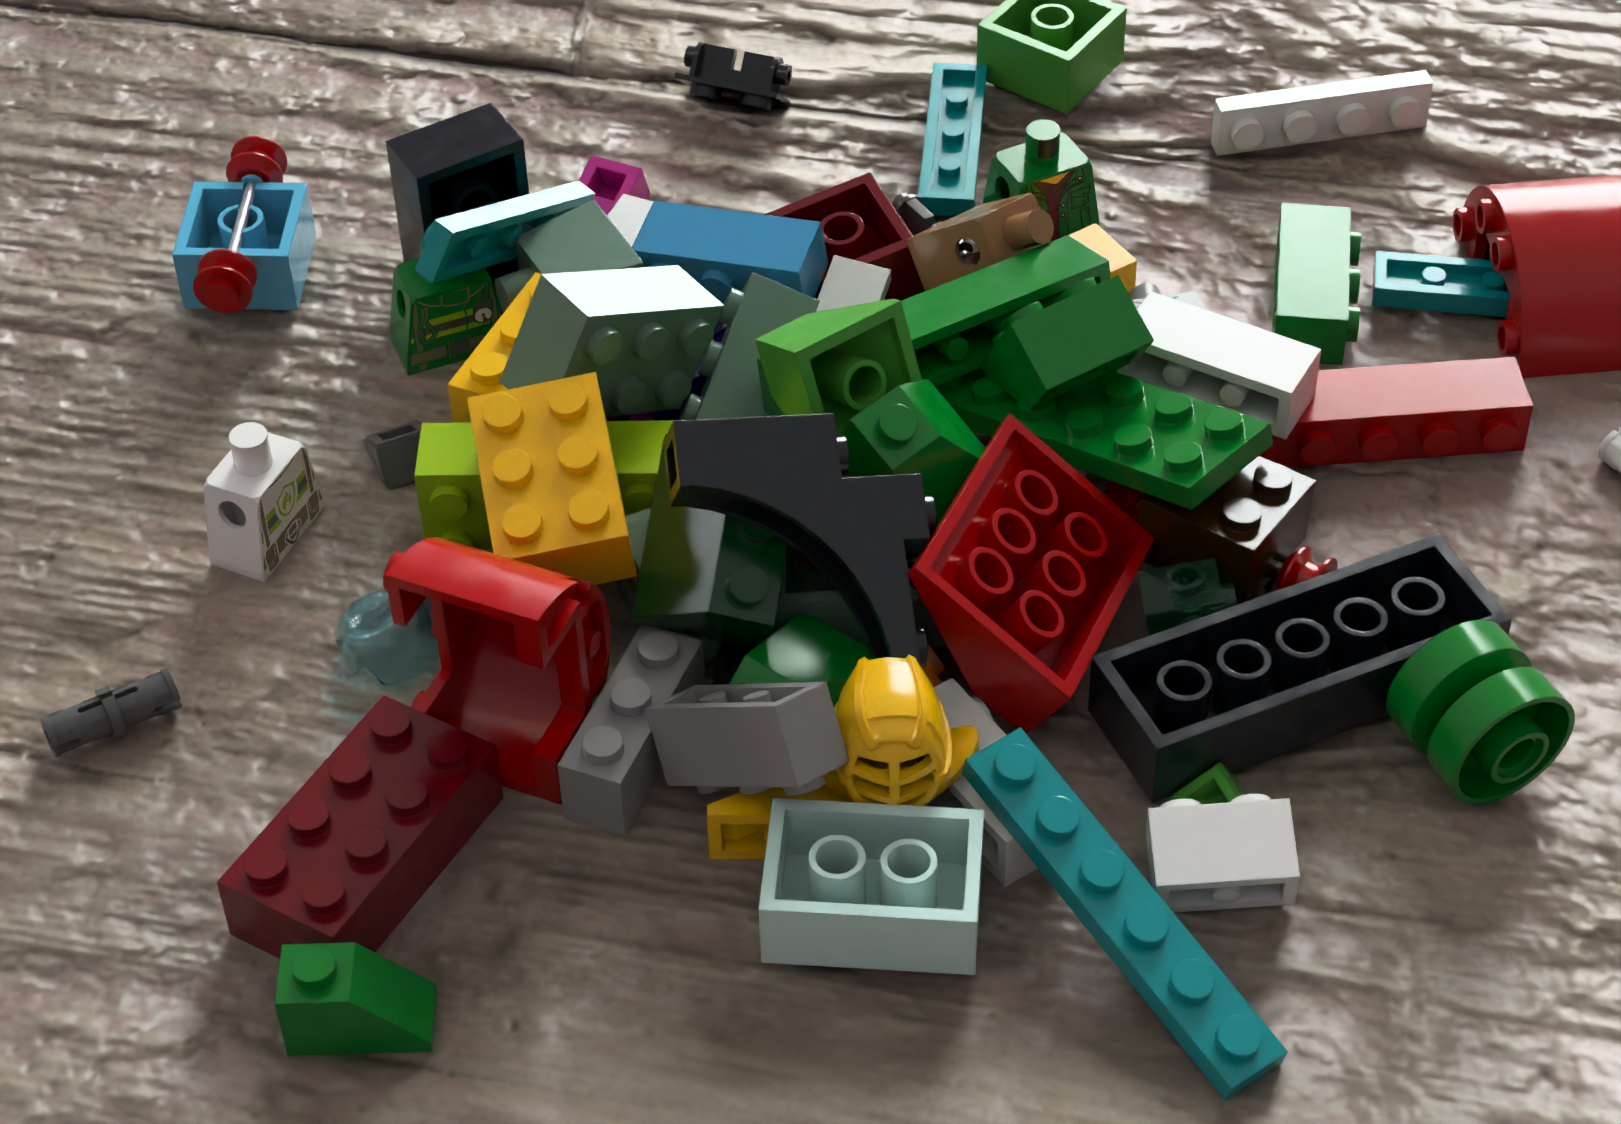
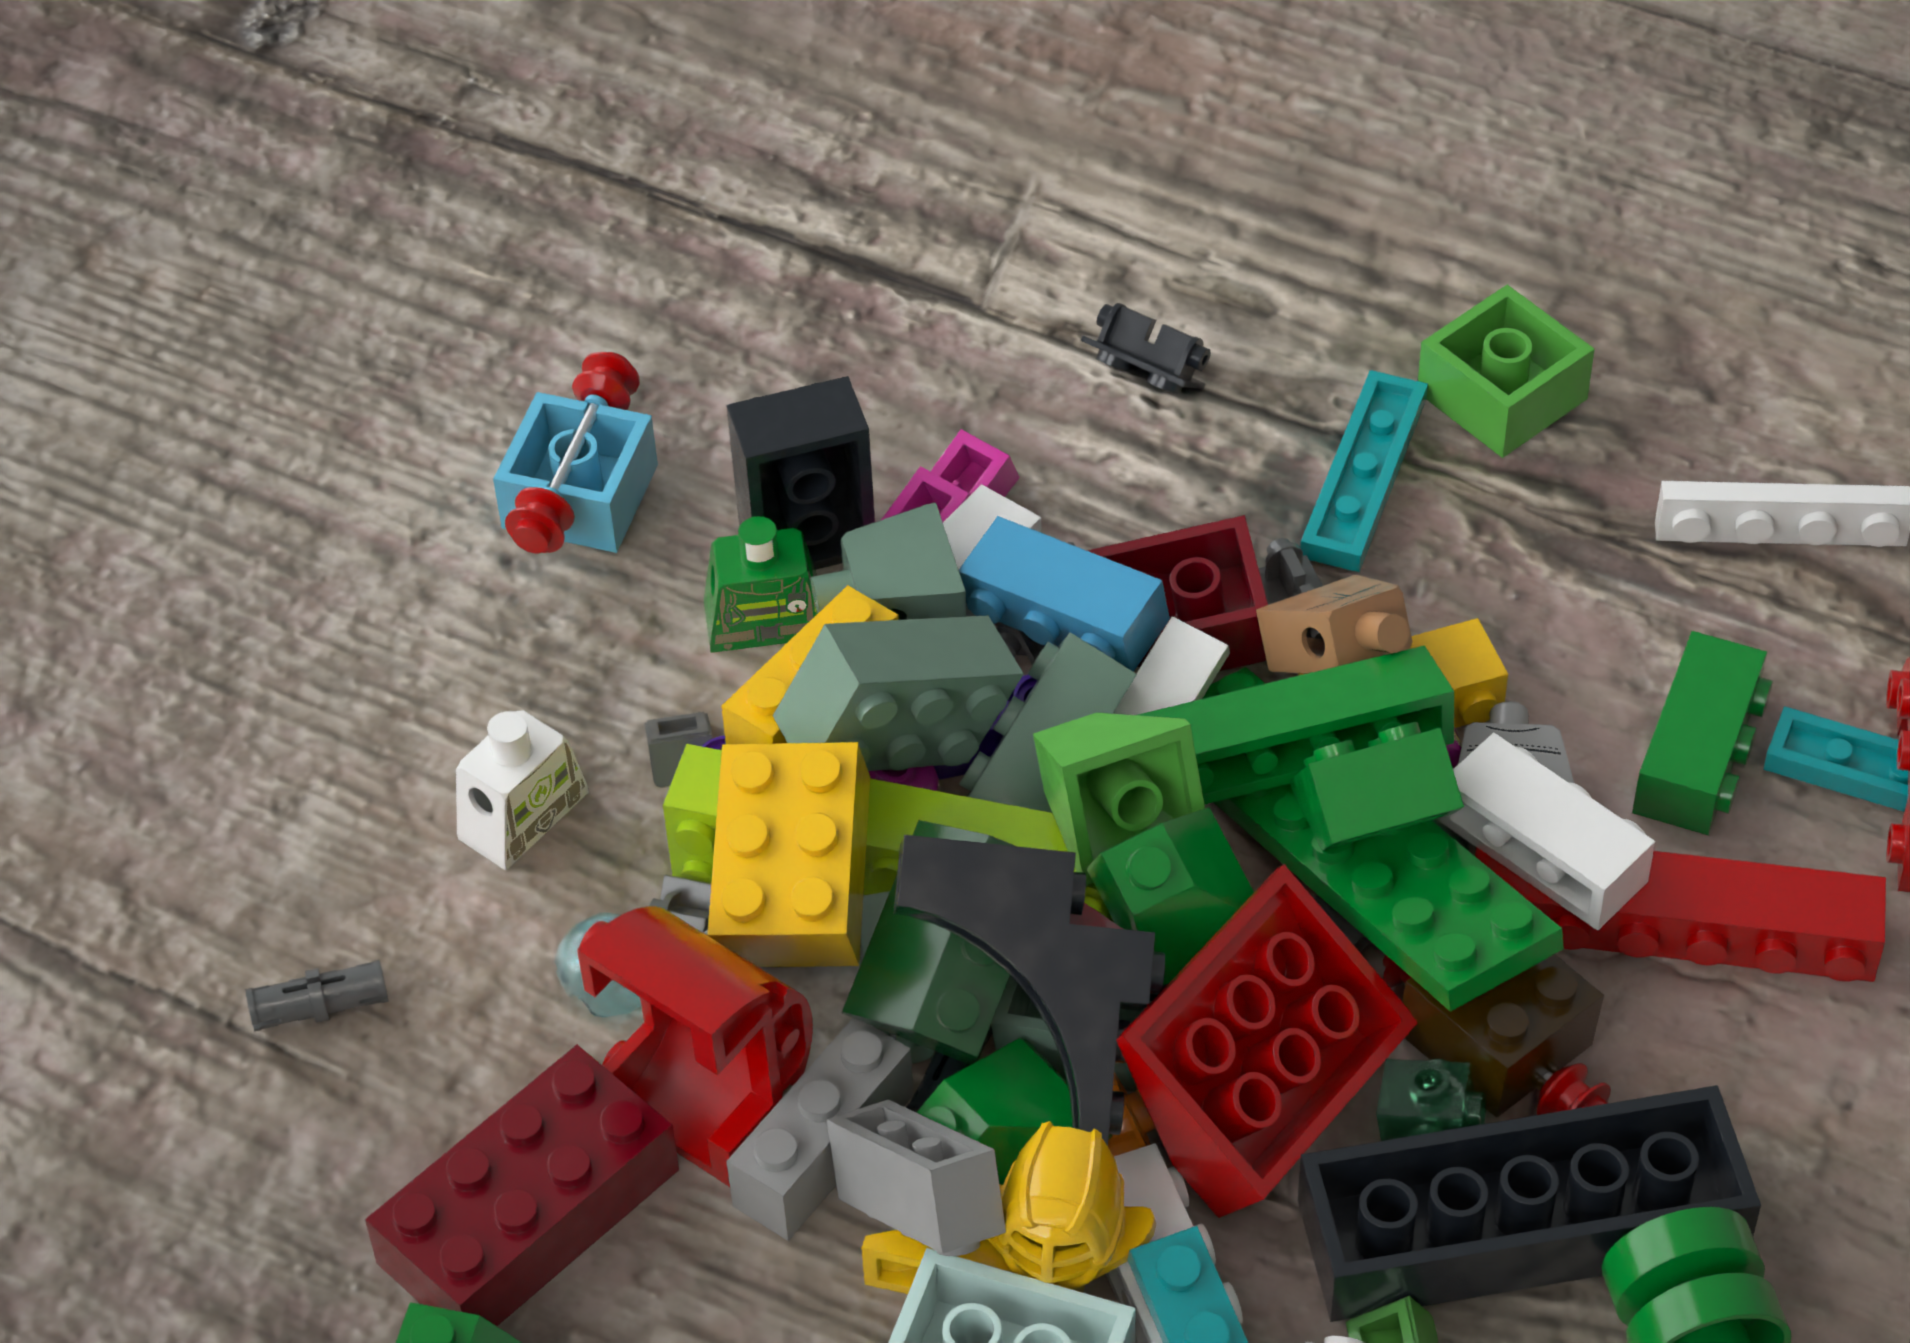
camera: 15 degrees right, 5 degrees up
teal plate [415,181,595,283] -> none
green torso [982,119,1100,241] -> none

